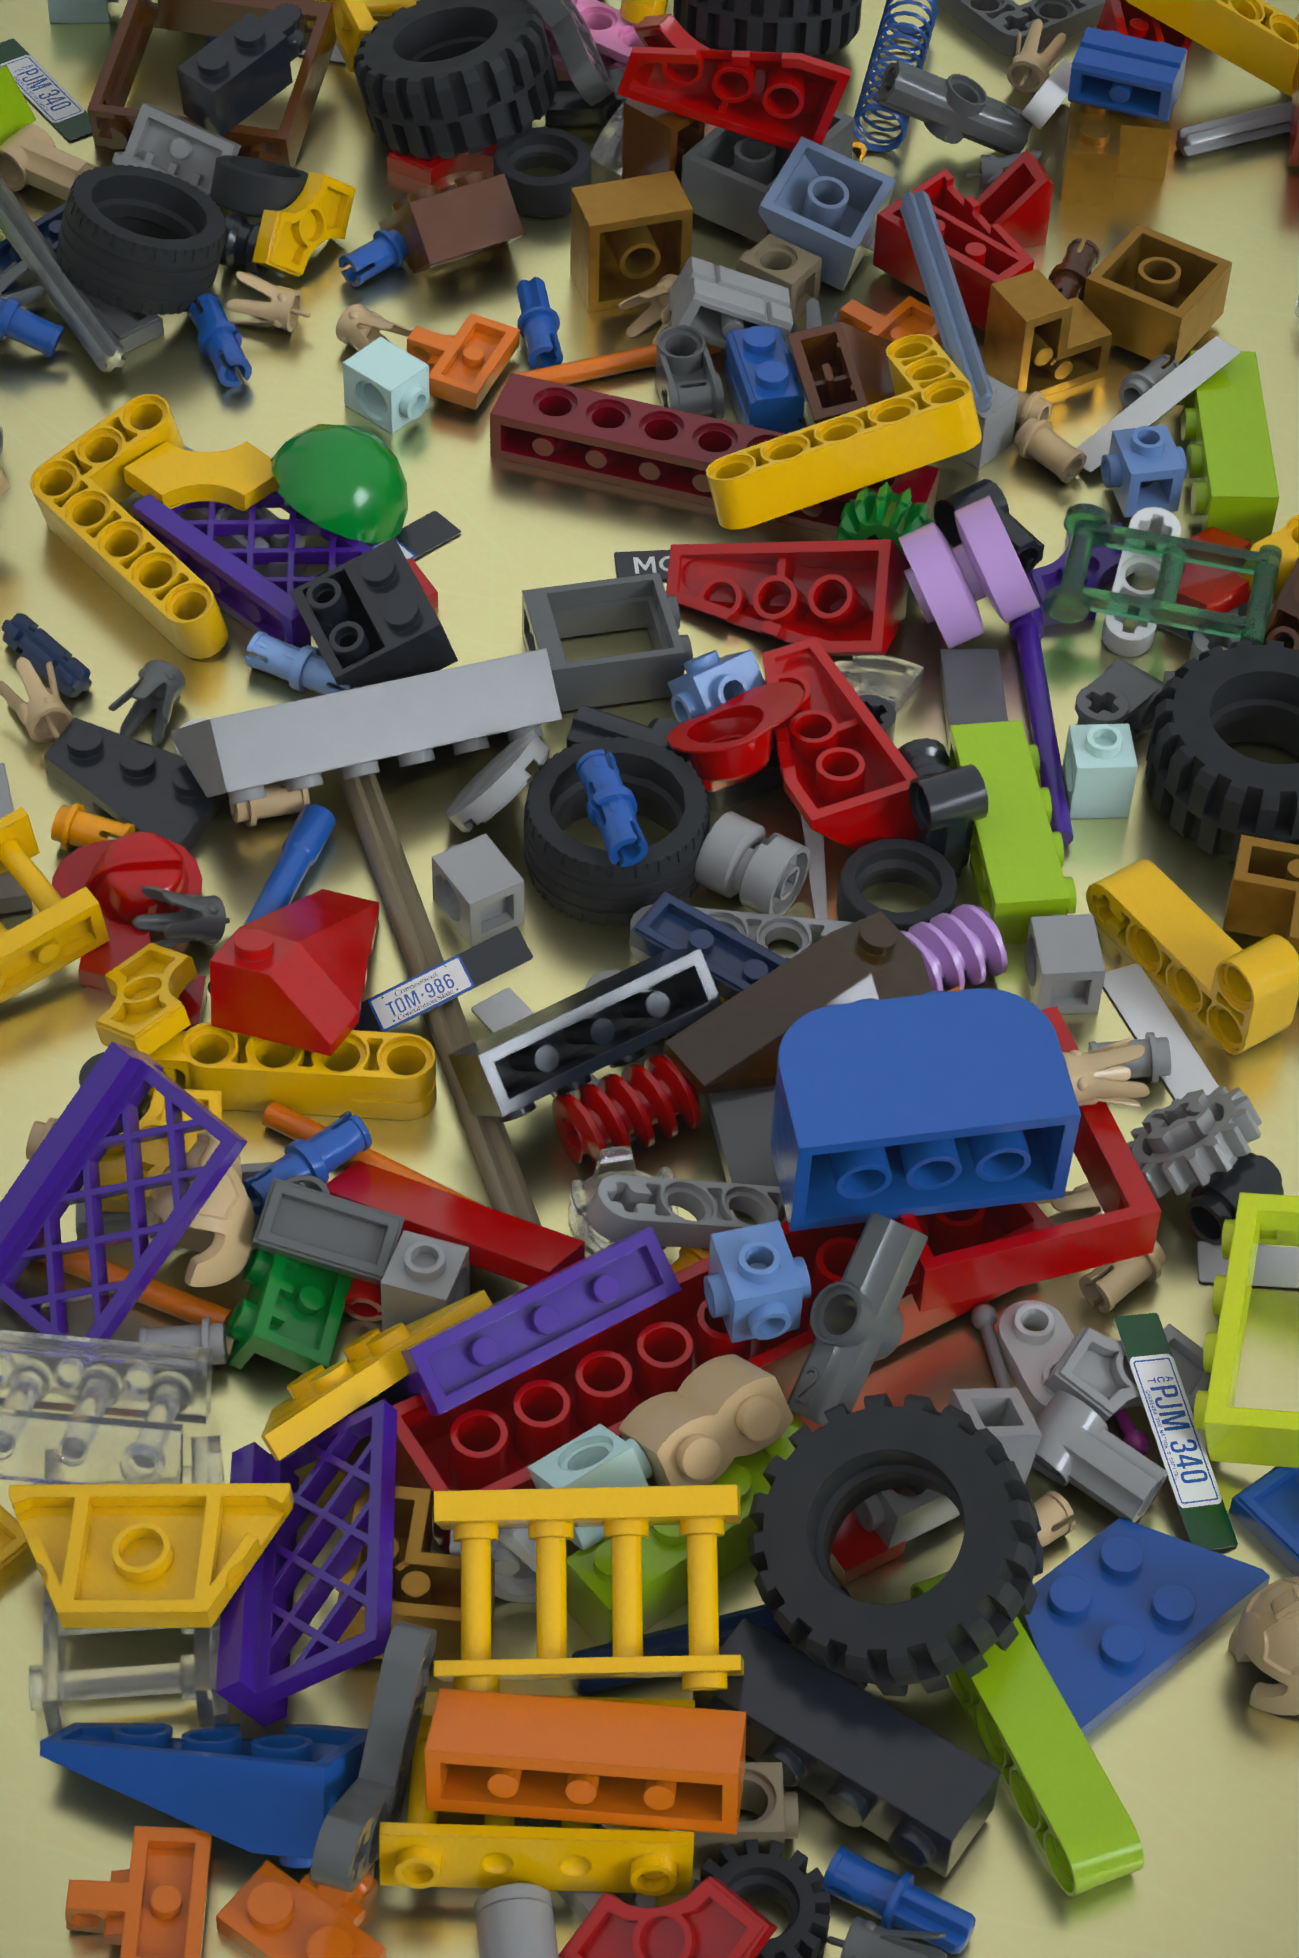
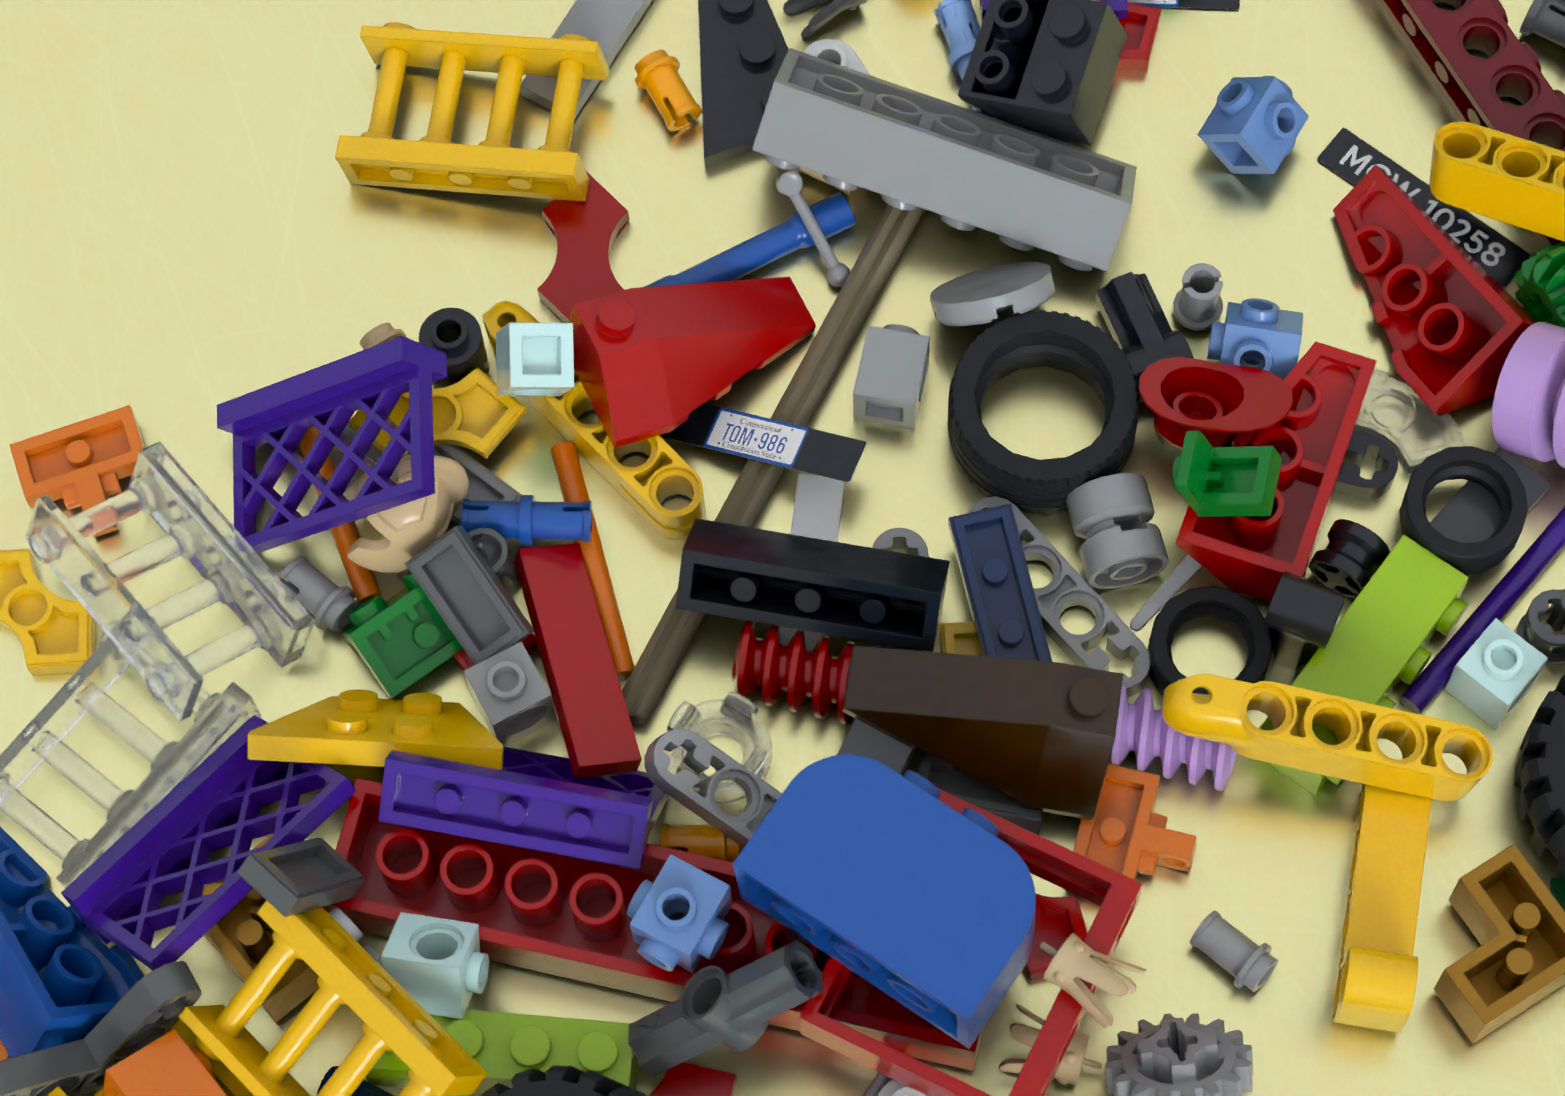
camera: 50 degrees right, 20 degrees up
yellow wing [8,1483,294,1628] -> none
red piece [52,831,203,925] -> none
yellow tile [95,943,199,1055] -> none
dark grey piece [132,886,230,947] -> none
dark grey window [522,573,693,712] -> none
blue pin [576,749,648,867] -> none
tan brick [618,1354,794,1486] -> none
light grey brick [1024,914,1106,1014] -> none
white sticker [1103,963,1219,1100] -> none
none -> dark grey tile [237,837,365,917]
none -> light aqua brick [496,323,574,396]
none -> light grey hinge [776,171,850,287]
none -> yellow piece [1161,673,1493,802]
none -> light grey pin [1173,263,1223,330]
none -> green bracket [1173,431,1282,517]
none -> medium blue brick [1197,76,1309,174]
none -> black tyre [1399,446,1528,575]

